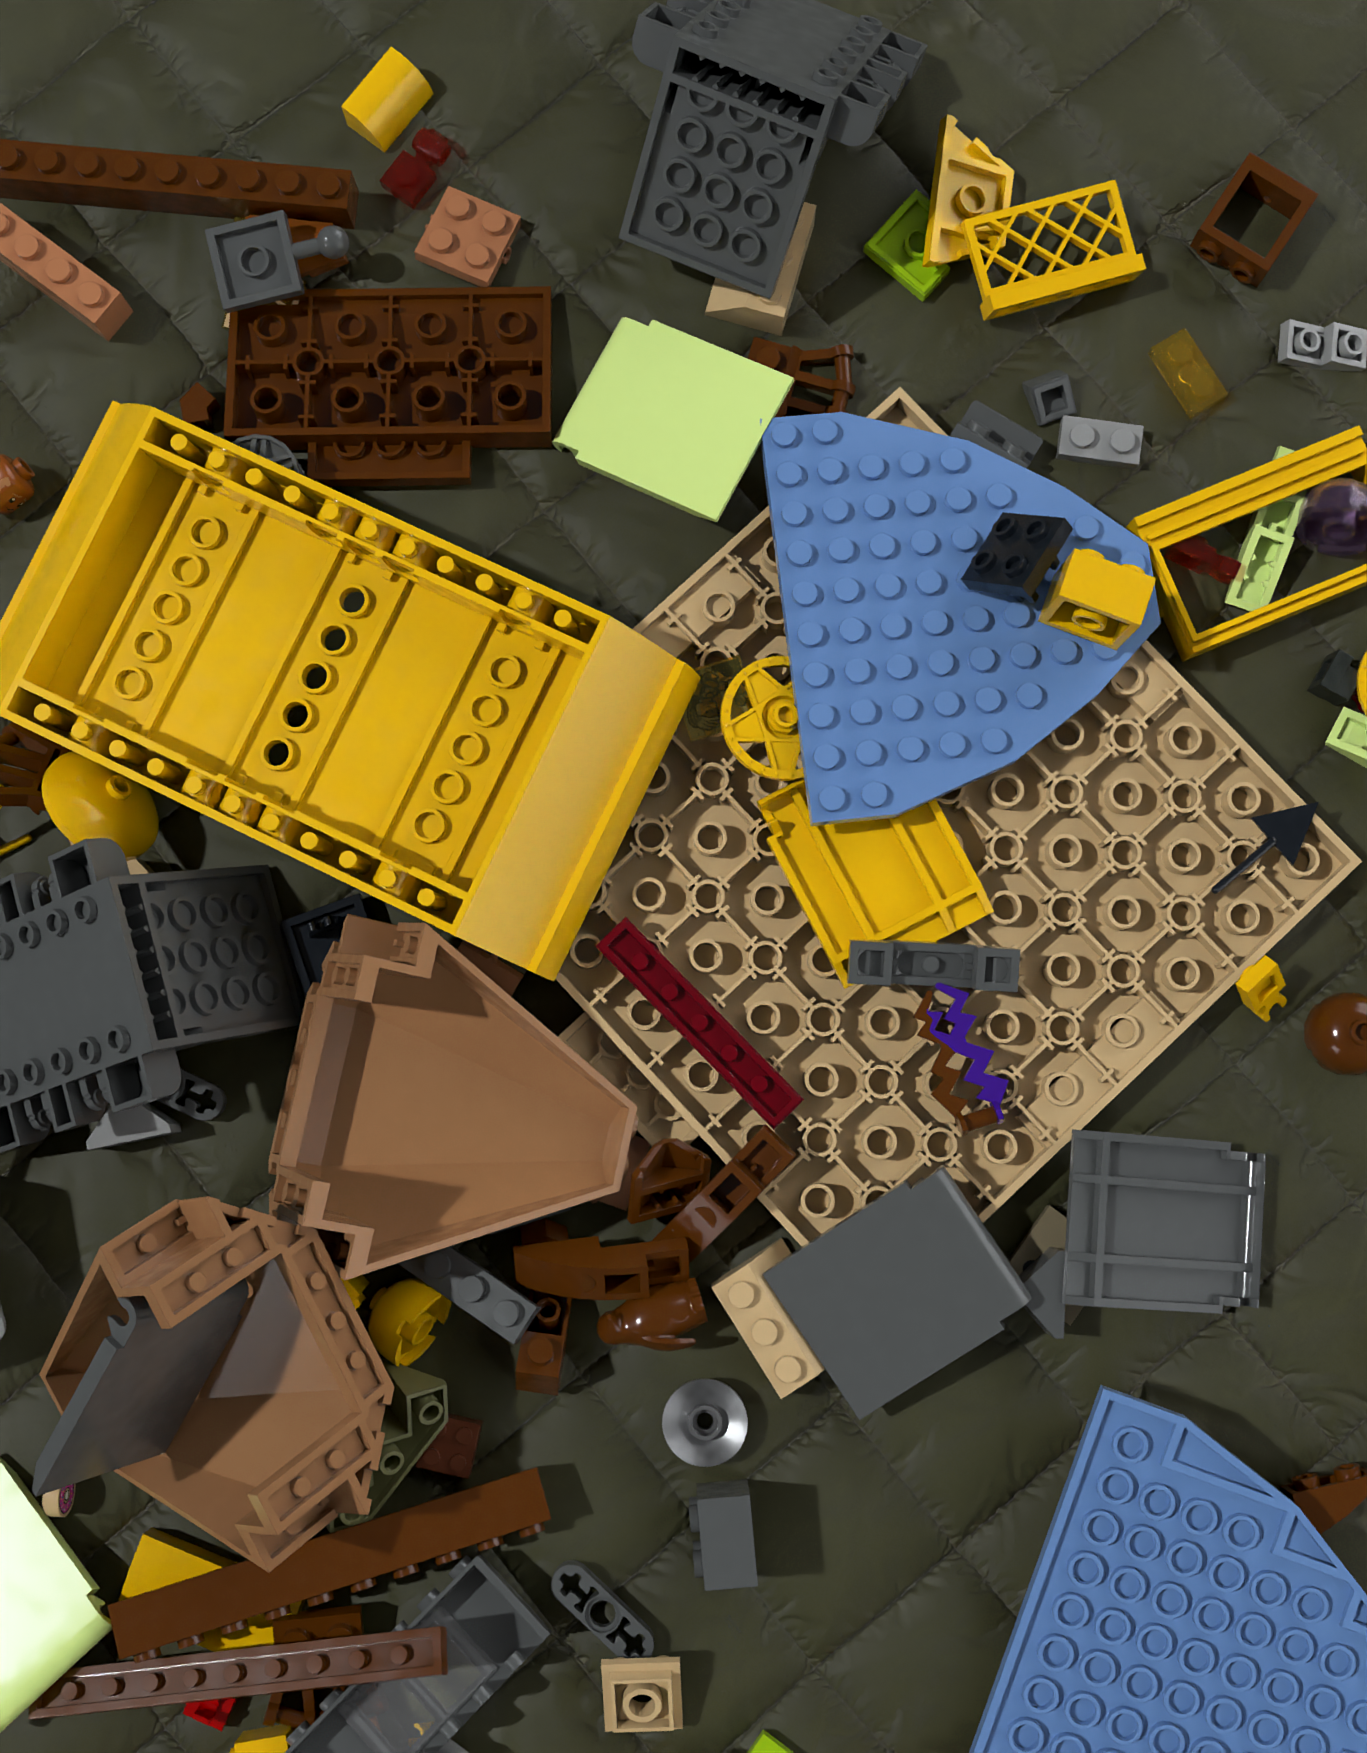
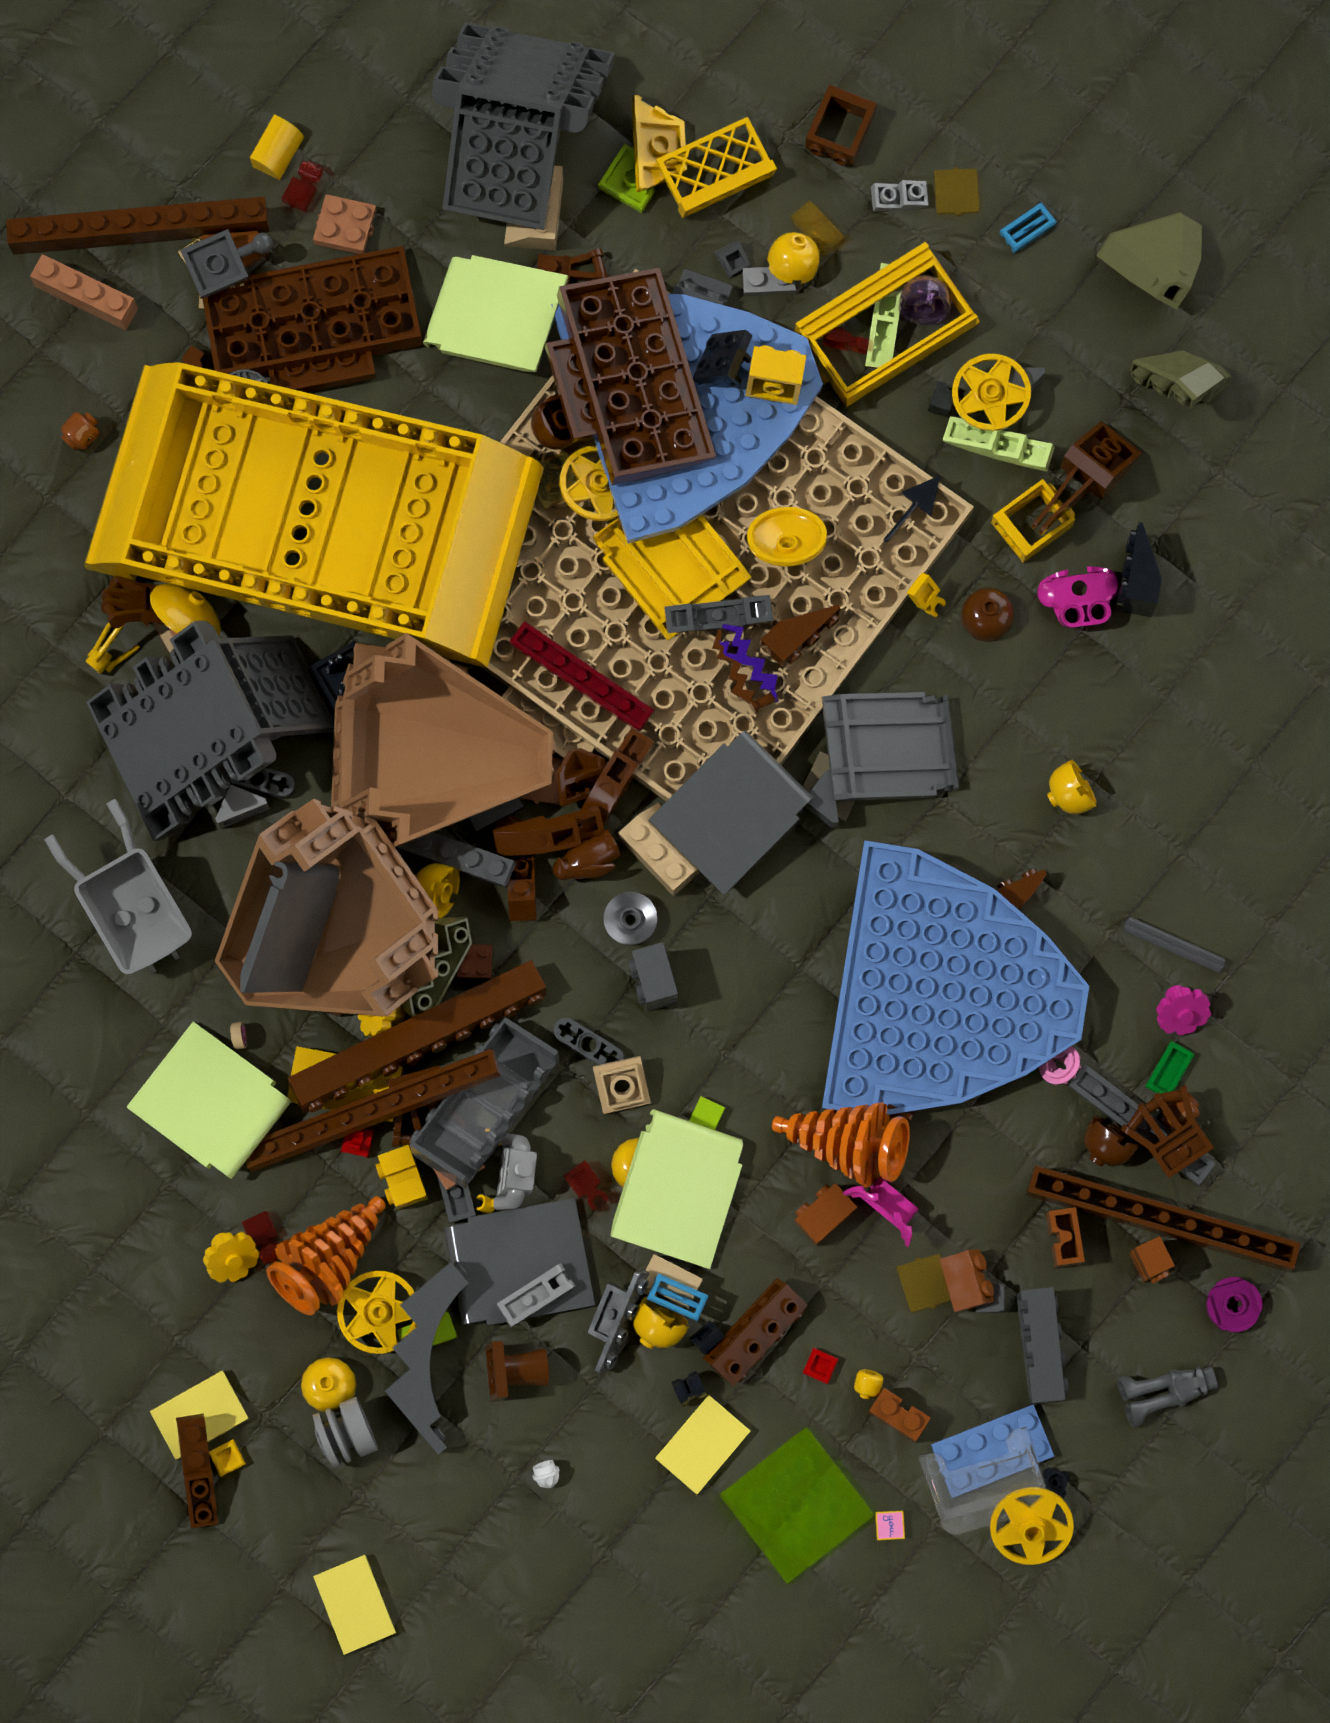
camera: 10 degrees left, 5 degrees down
none -> reddish brown cylinder [531,395,575,450]
none -> reddish brown slope [545,267,716,485]
none -> yellow dish [747,507,827,567]
none -> reddish brown slope [760,605,840,668]
none -> yellow cylinder [767,232,819,284]

